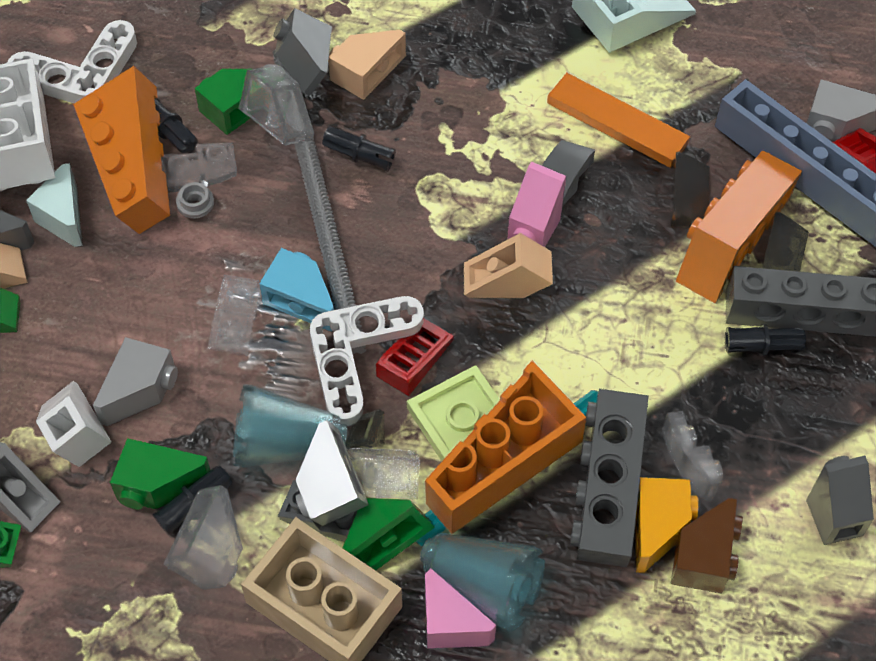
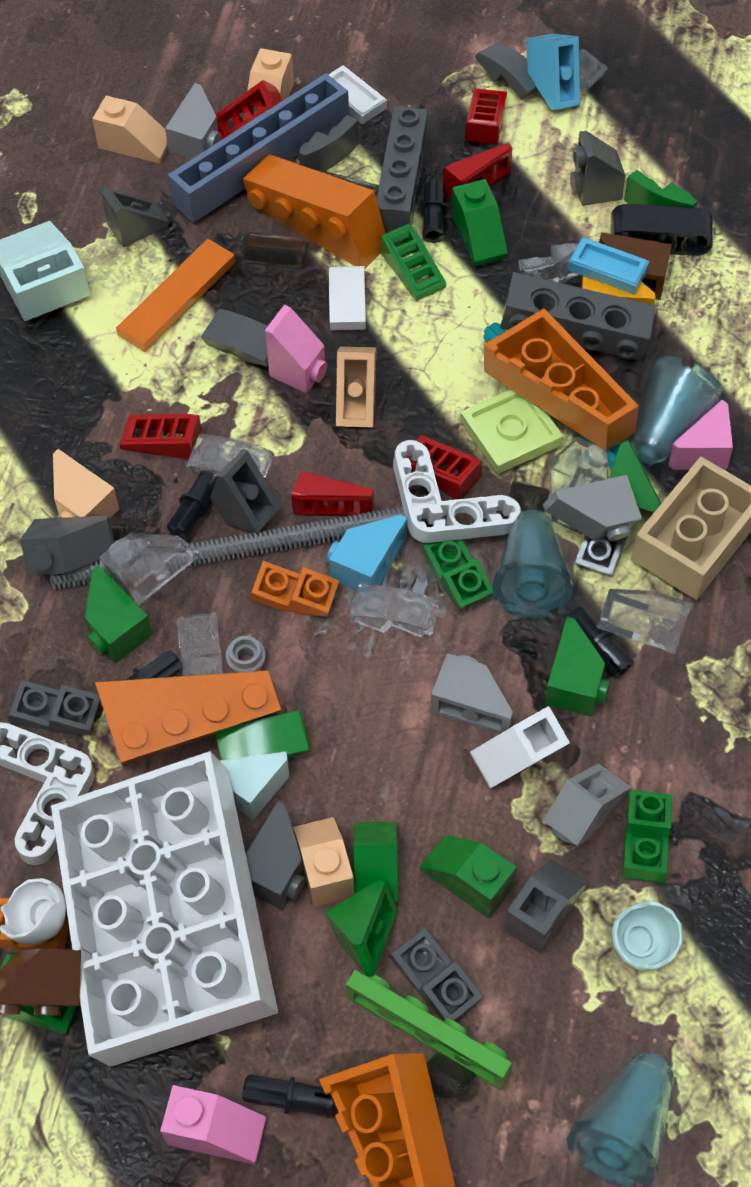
camera: 85 degrees left, 0 degrees up
none -> dark grey slope [8,679,100,735]
none -> light nougat slope [92,96,168,164]
none -> dark grey slope [100,186,170,247]
none -> red slope [120,414,202,460]
none -> clear slope [186,434,275,479]
none -> dark grey slope [210,449,281,533]
none -> green slope [215,711,312,760]
none -> orange slope [249,561,340,617]
none -> red slope [291,471,375,516]
none -> dark grey slope [298,115,359,173]
none -> white tile [329,266,366,331]
none -> green slope [381,224,446,301]
none -> green slope [421,539,495,610]
none -> red slope [443,143,512,198]
none -> green slope [452,179,508,266]
none -> medium azure tile [568,237,650,294]
none -> black beam [610,204,713,256]
none -> green slope [624,170,698,208]

